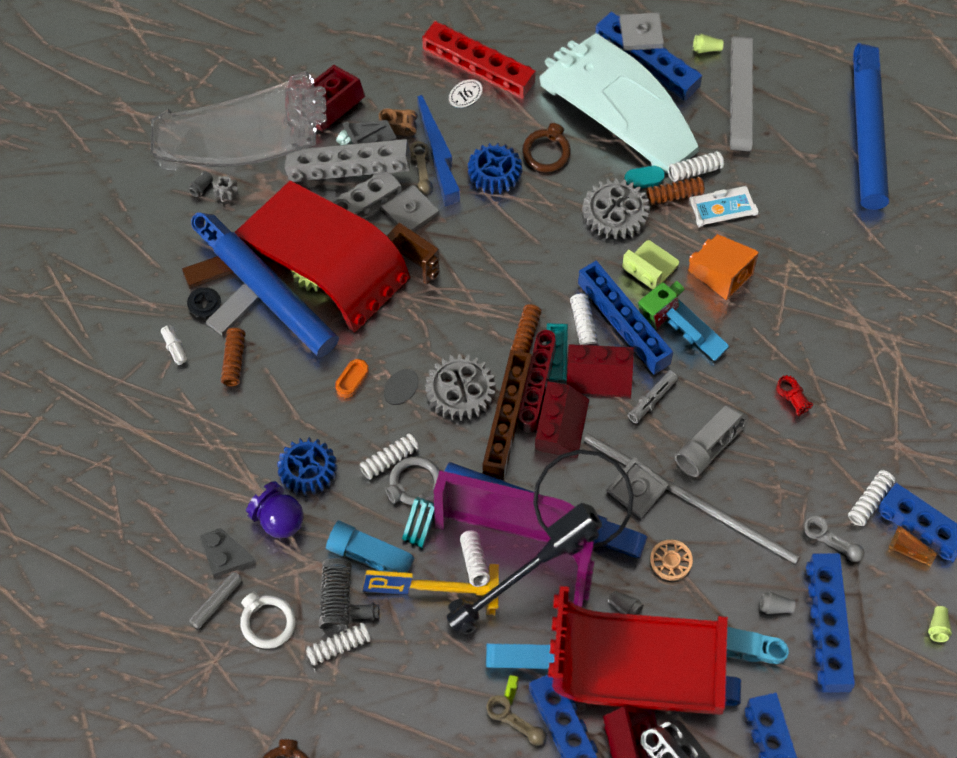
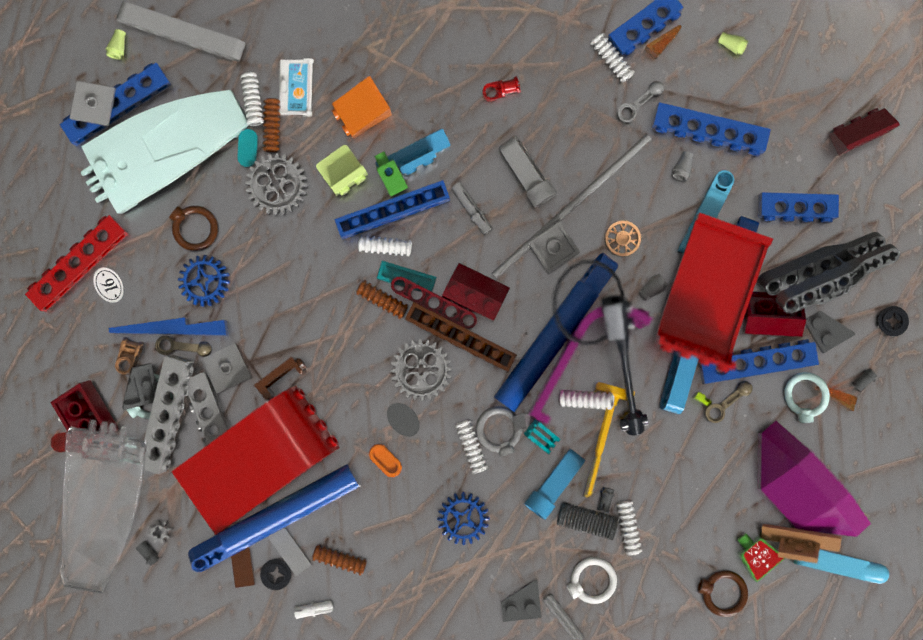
camera: 75 degrees left, 25 degrees up
dark purple tile [246,481,304,538] -> none
dark red slope [567,344,634,398] -> none

